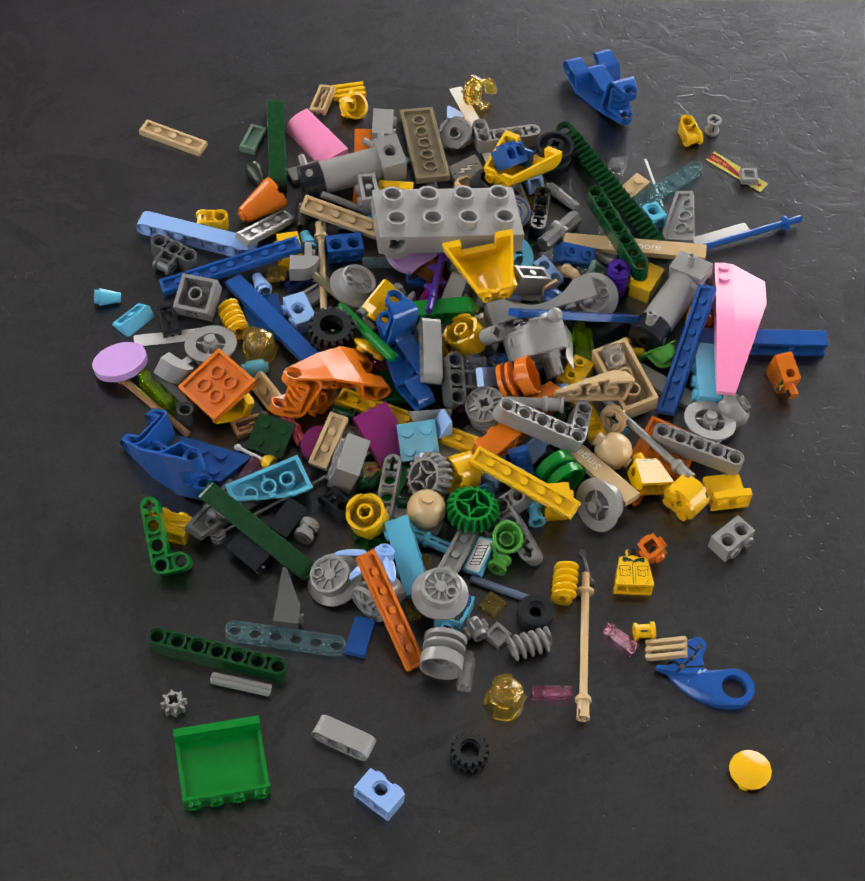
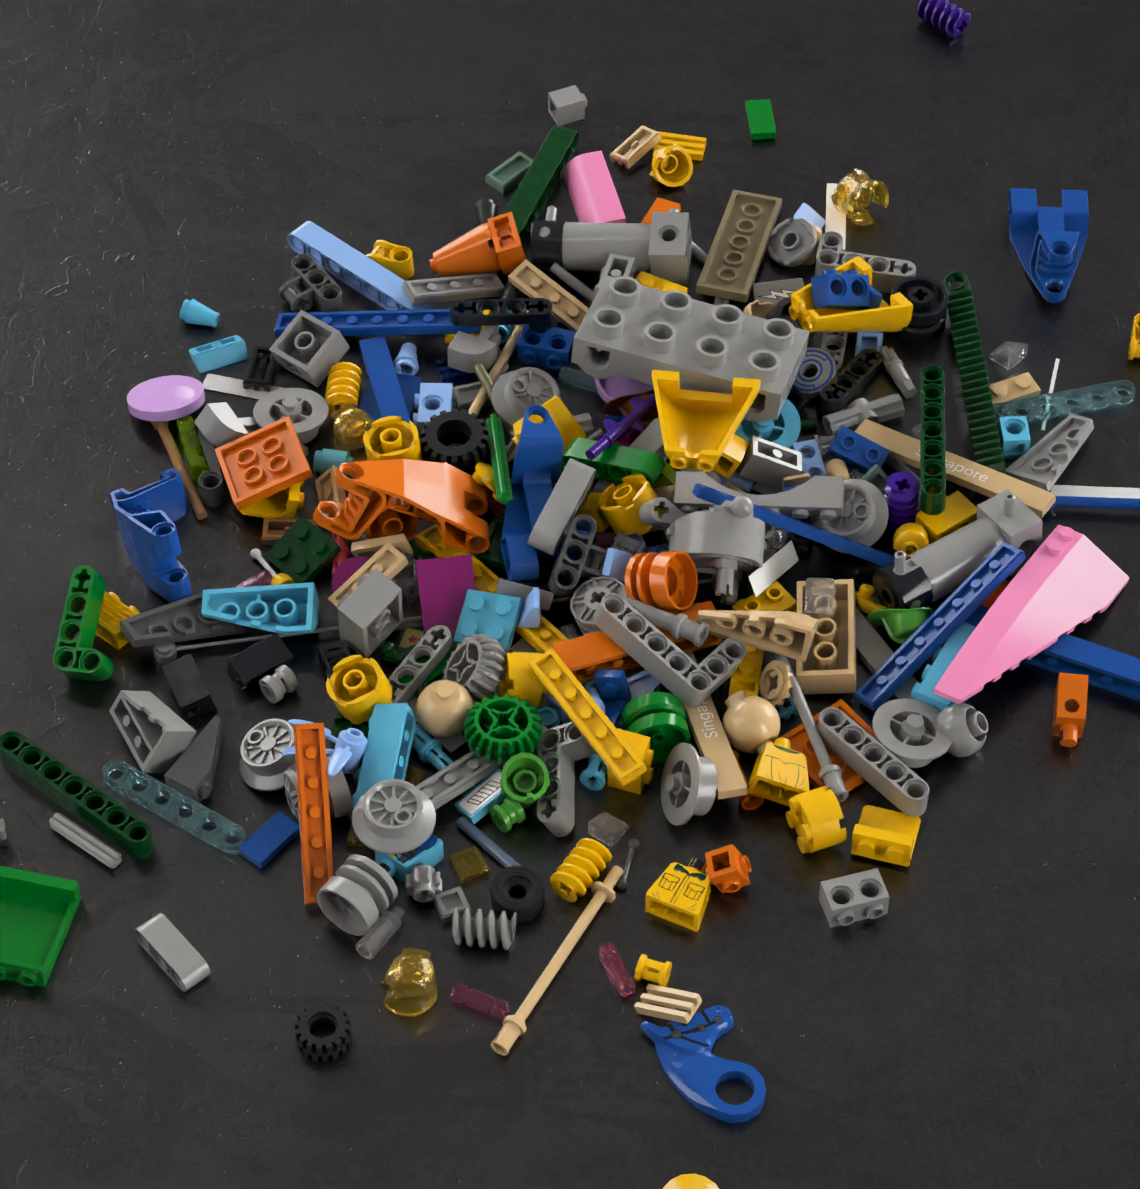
camera: 30 degrees right, 5 degrees down
tan tile [139,119,208,157] -> none
blue wing [180,436,251,486] -> none
dark green beam [198,480,314,582] -> none
clear yellow tile [266,266,287,283] -> none
light blue brick [354,768,405,821] -> none
light grey brick [372,108,397,141] -> none
clear neon green hinge [572,320,594,361] -> none
none -> light grey wedge [109,690,196,773]
none -> tan plate [351,533,413,560]
none -> yellow brick [363,416,422,461]
none -> black beam [449,298,552,333]
none -> orange brick [487,211,526,274]
none -> light grey brick [548,85,588,126]
none -> clear slope [588,812,629,848]
none -> green tile [745,99,776,140]
none -> yellow head [893,523,929,556]

